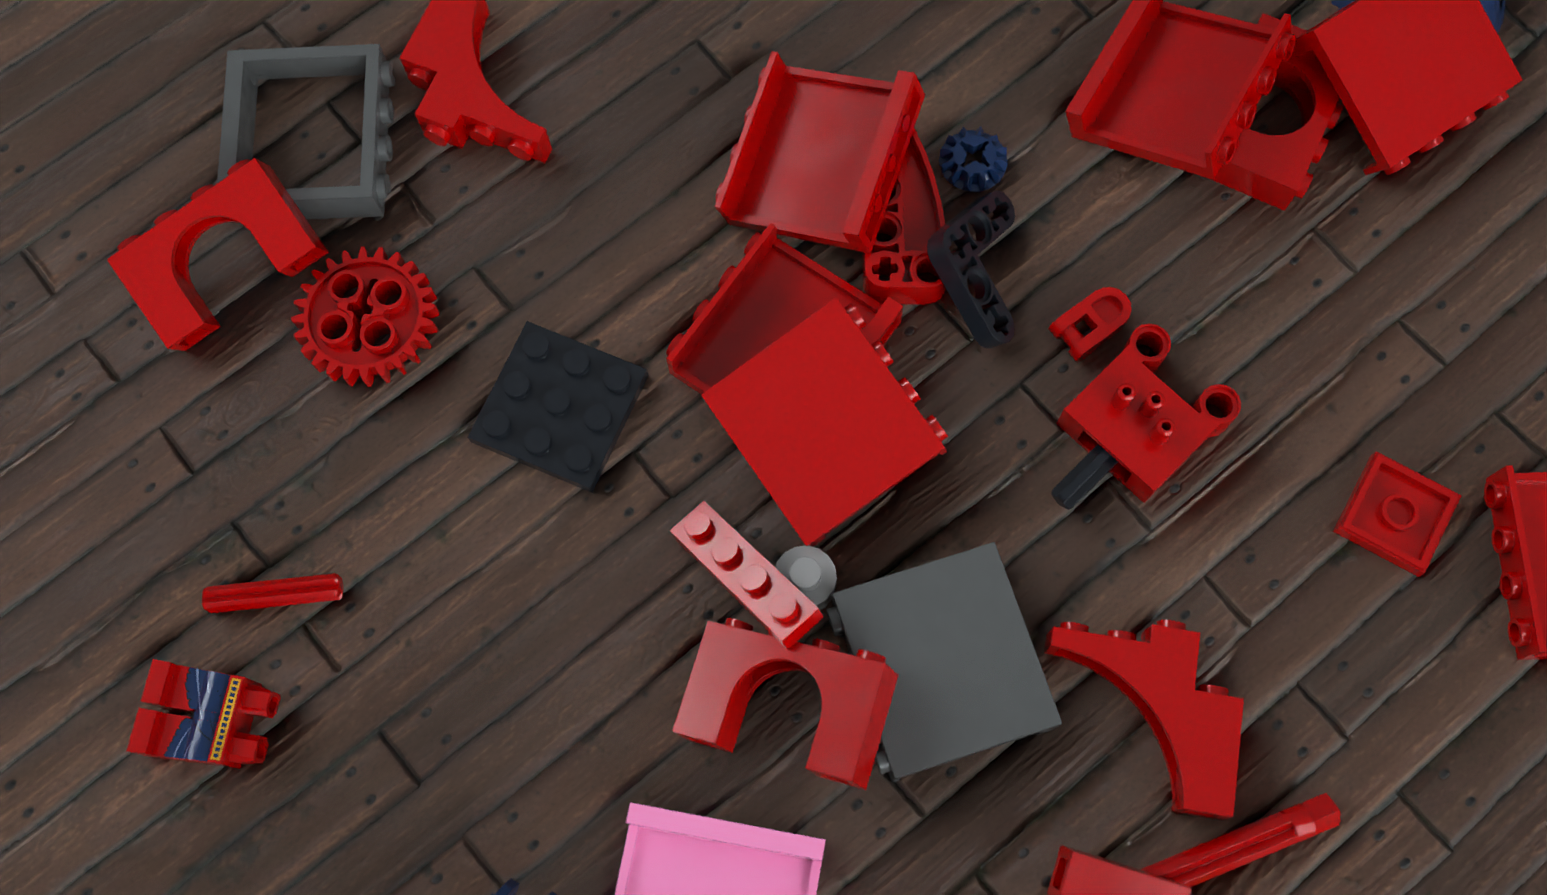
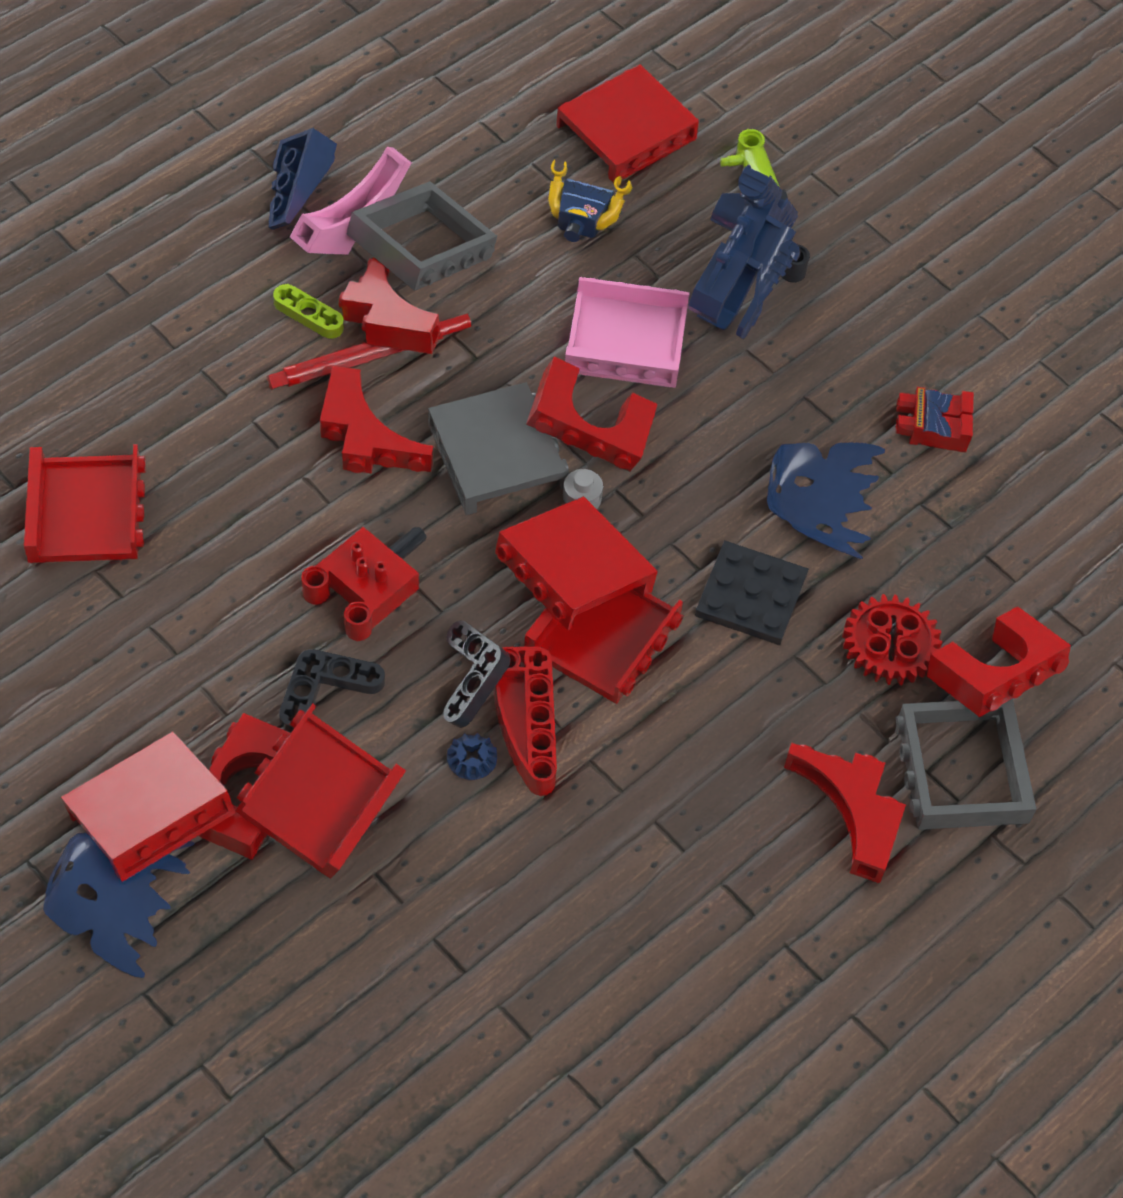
camera: 170 degrees right, 15 degrees down
red axle [202,573,344,613] -> none
plate [670,501,824,650] -> none
red panel [714,51,925,254] -> none
red plate [1048,287,1132,363] -> none
red tile [1333,451,1462,577] -> none
none -> black beam [279,649,385,733]
none -> dark blue piece [767,442,885,559]

